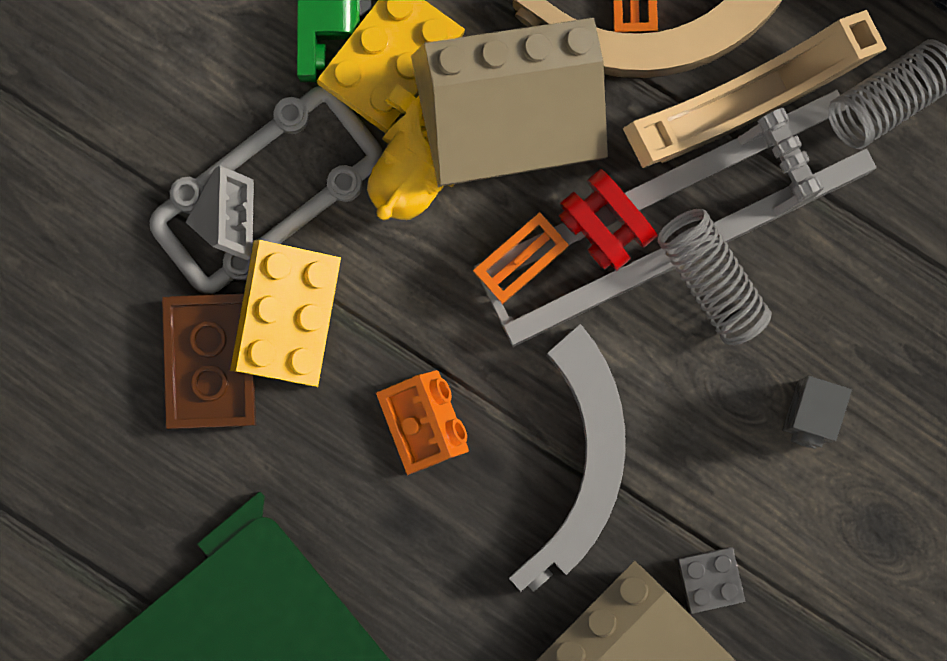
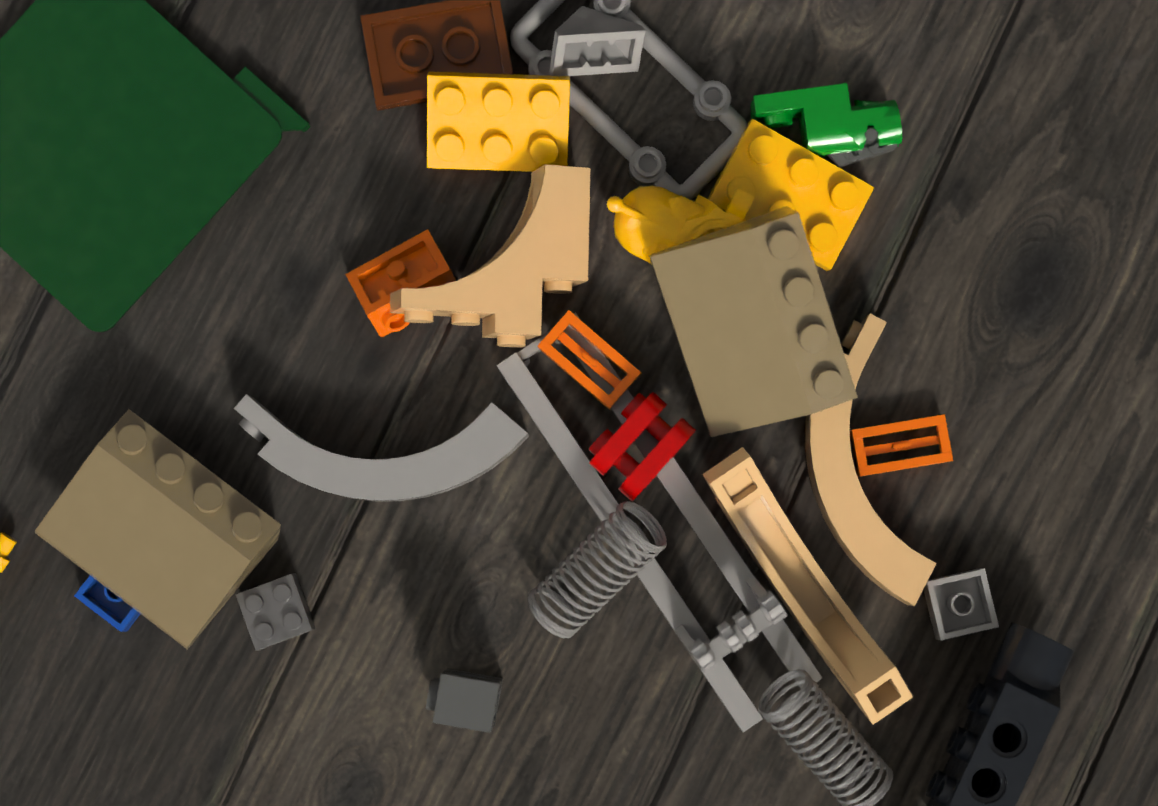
camera: 80 degrees right, 0 degrees up
none -> tan arch [390,164,590,347]

